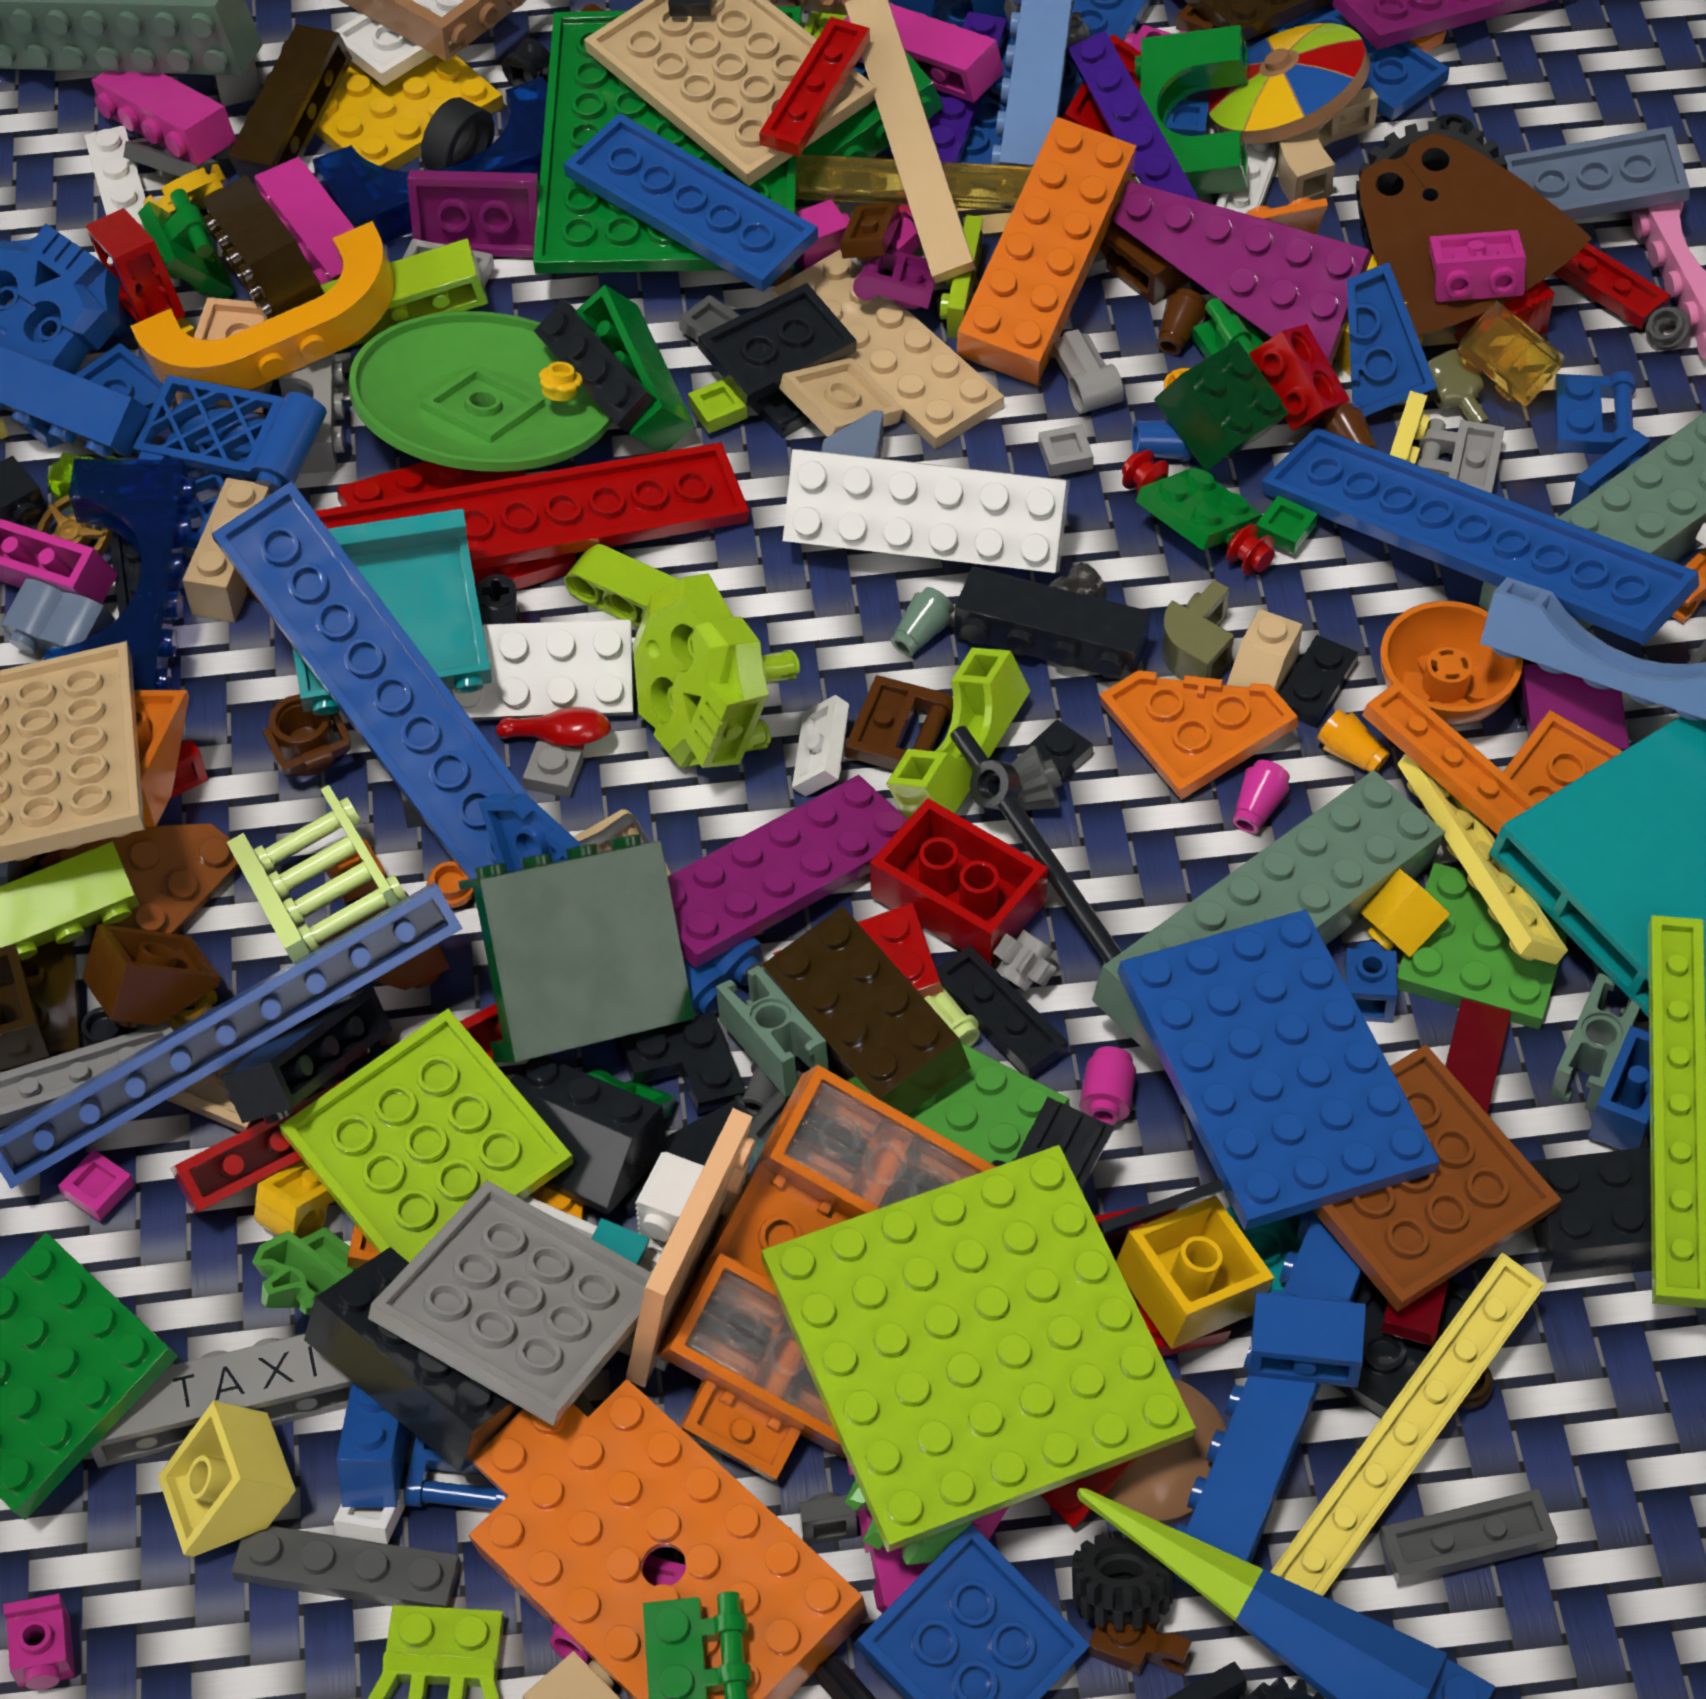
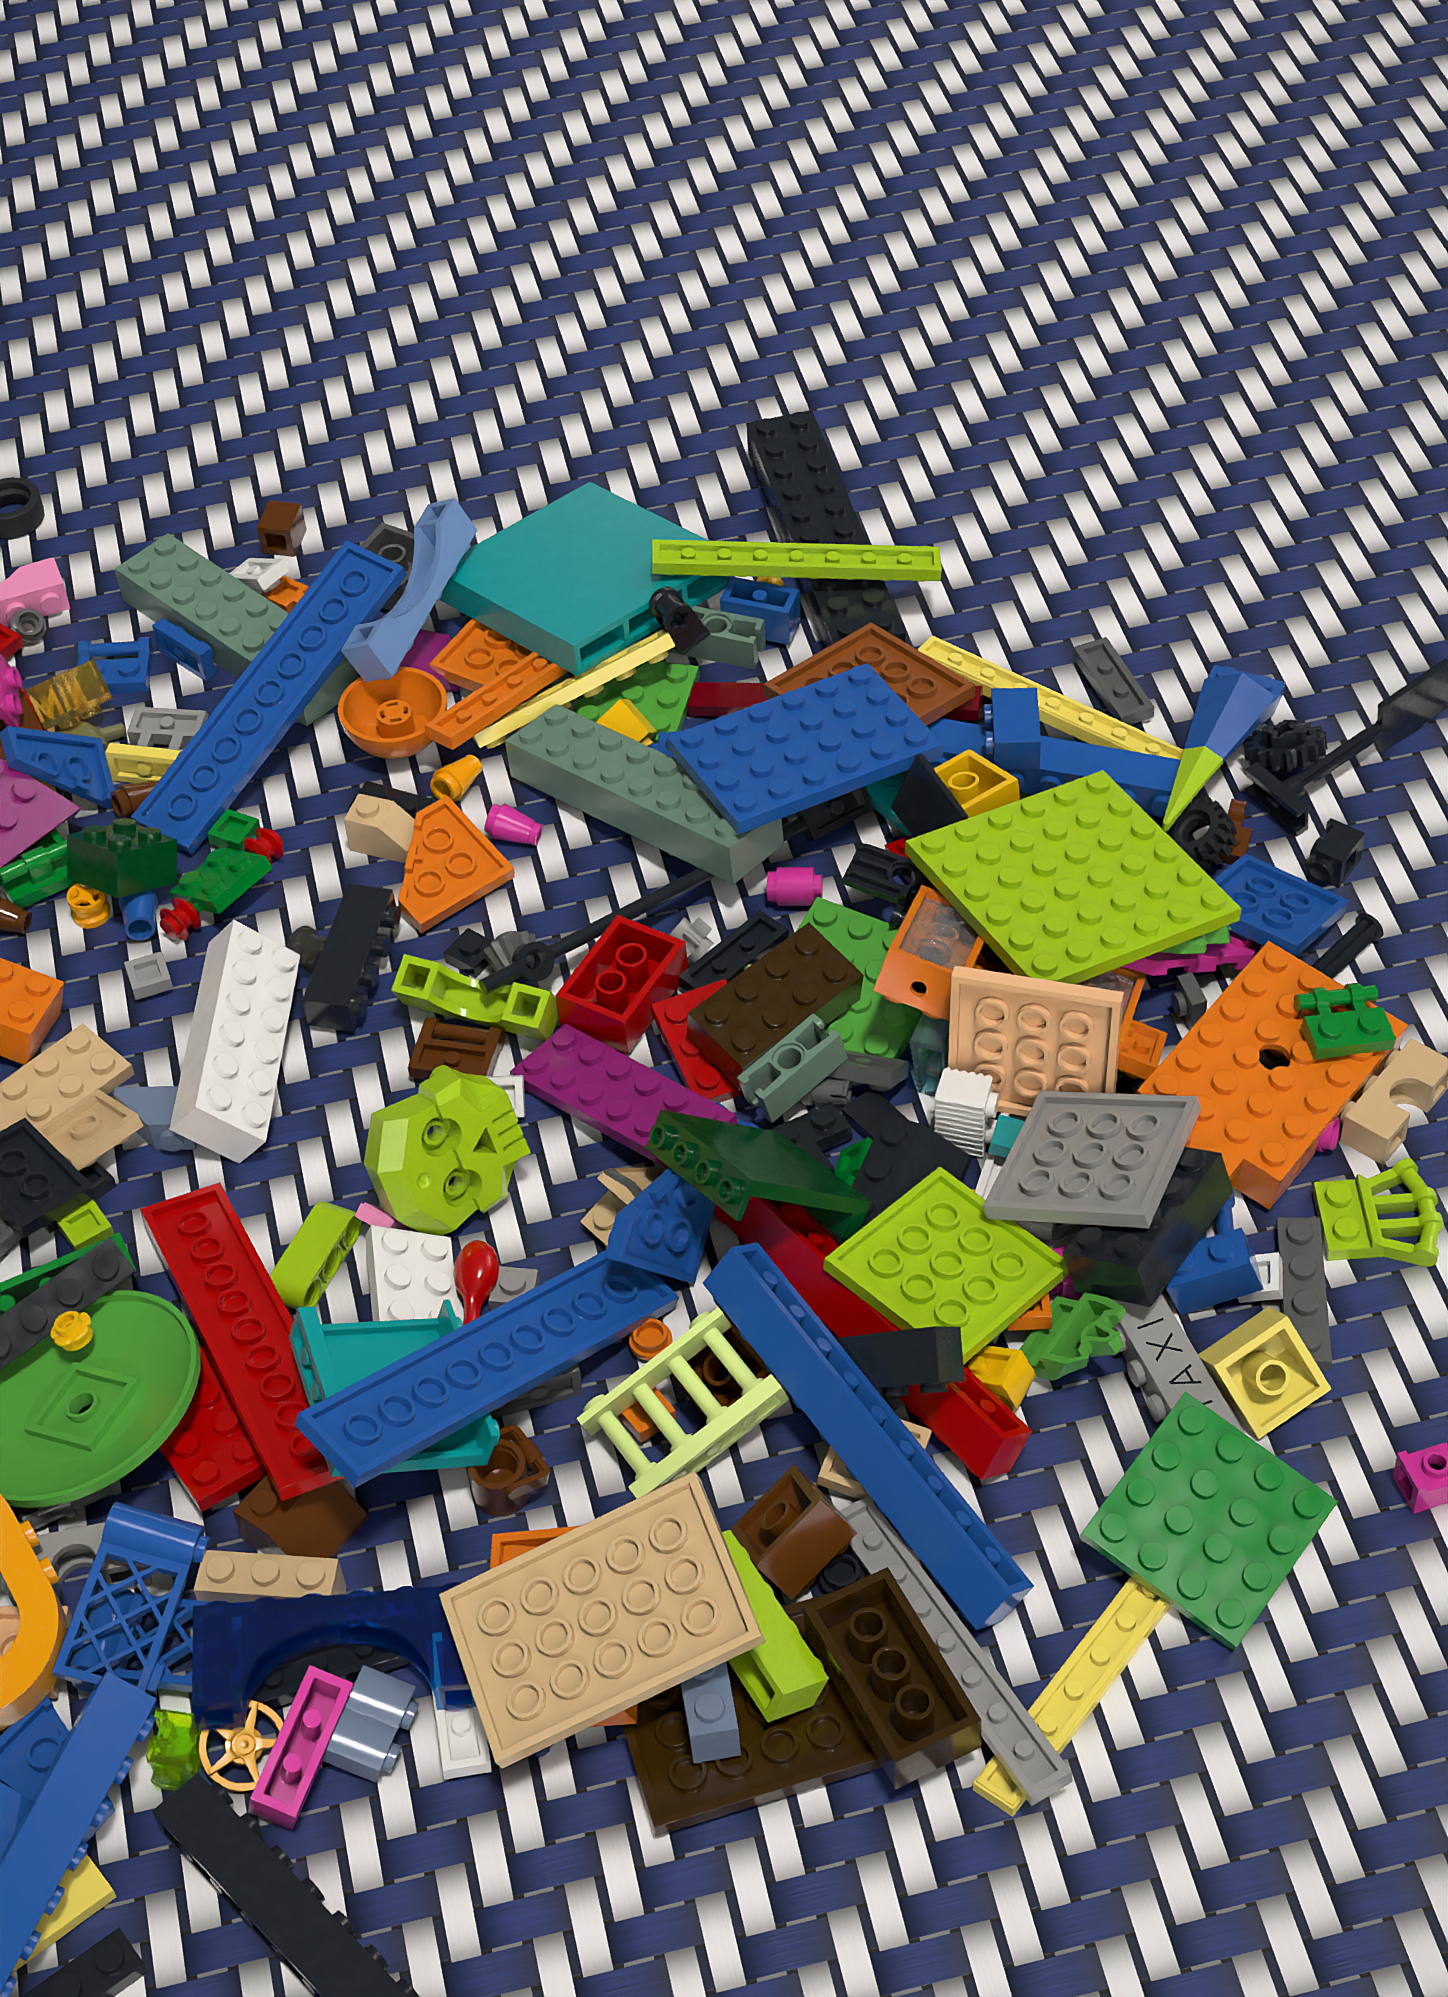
camera: 95 degrees left, 5 degrees down
dark pink plate [58,1149,135,1221] -> none
sand green cone [891,587,955,657] -> none
light grey piece [1053,329,1124,414] -> none
olive brick [1162,580,1234,680] -> none
red brick [1249,324,1350,431] -> none
none -> black piece [649,586,710,656]

